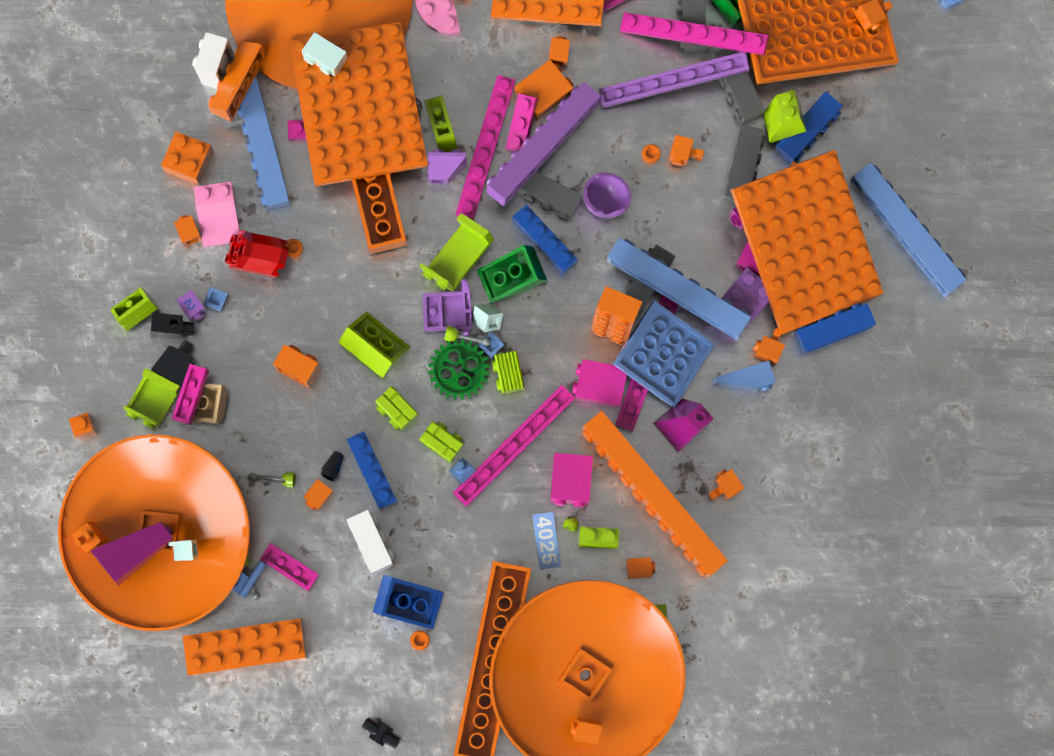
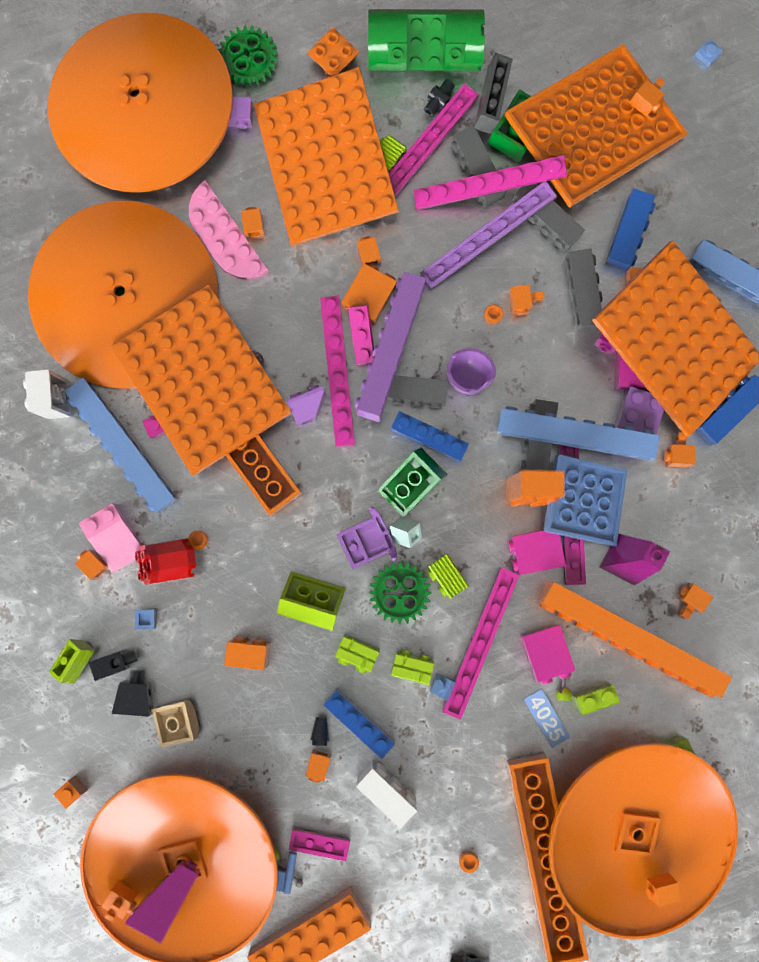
camera: 10 degrees left, 5 degrees up
lime panel [123,368,181,429] -> none
orange brick [161,131,214,184] -> none
light aqua panel [169,539,198,561] -> none
dark pink plate [171,364,209,425] -> none
medium lavender brick [176,289,207,322] -> none
orange slope [208,41,266,122] -> none
hinge [249,472,296,488] -> none
light aqua brick [302,32,348,76] -> none
blue slope [373,575,444,630] -> none
lime panel [419,213,494,292] -> none
lime slope [424,95,458,152] -> none
hinge [444,325,491,346] -> none
medium blue plate [478,332,505,359] -> none
orange brick [626,557,655,579] -> none
medium blue slope [712,361,776,392] -> none
lime slope [764,90,806,143] -> none

